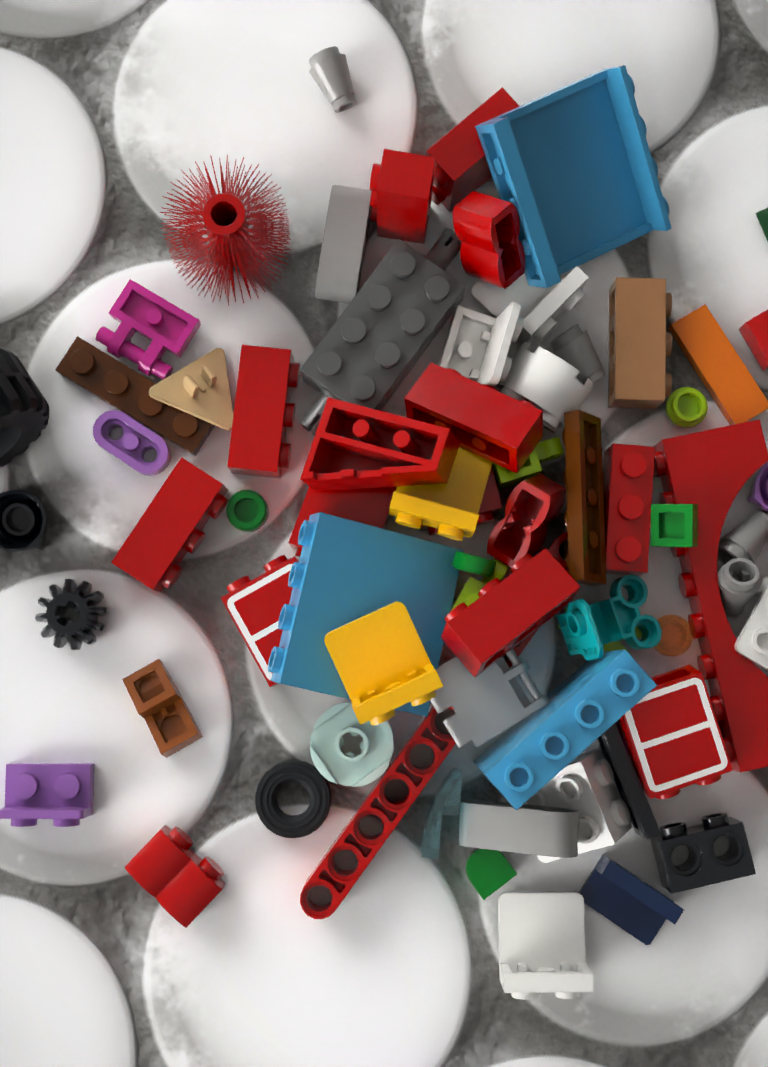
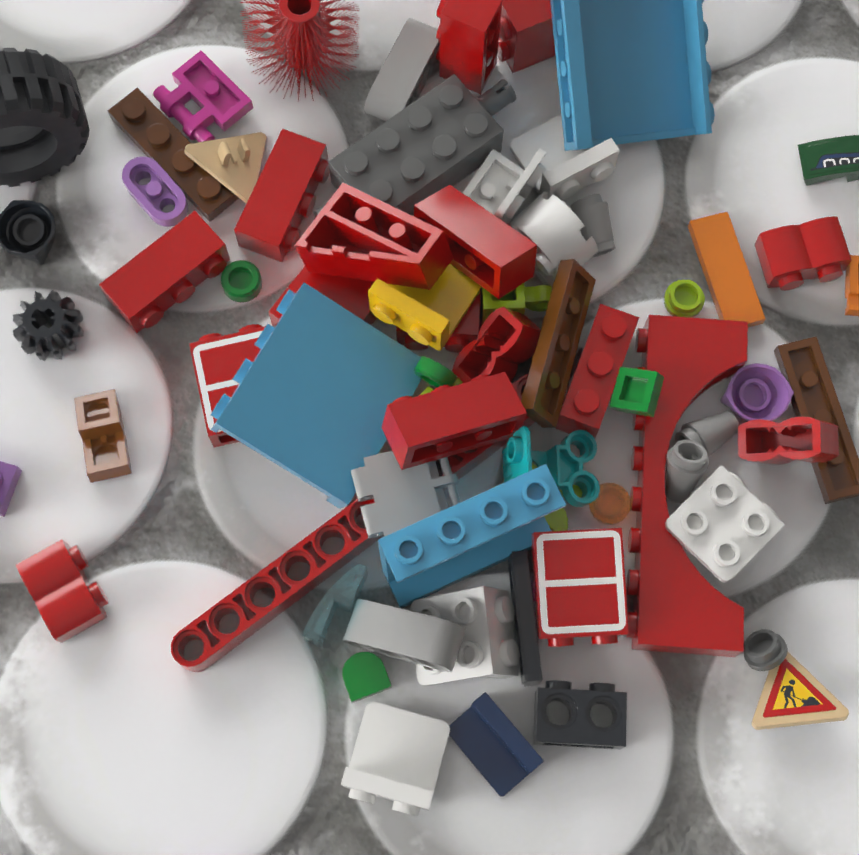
camera: 15 degrees right, 10 degrees down
black tyre [255,760,332,838] -> none
light aqua plate [310,702,394,787] -> none
yellow bracket [324,601,443,725] -> none
red brick [453,191,525,289] -> none
medium nougat brick [608,277,672,409] -> none

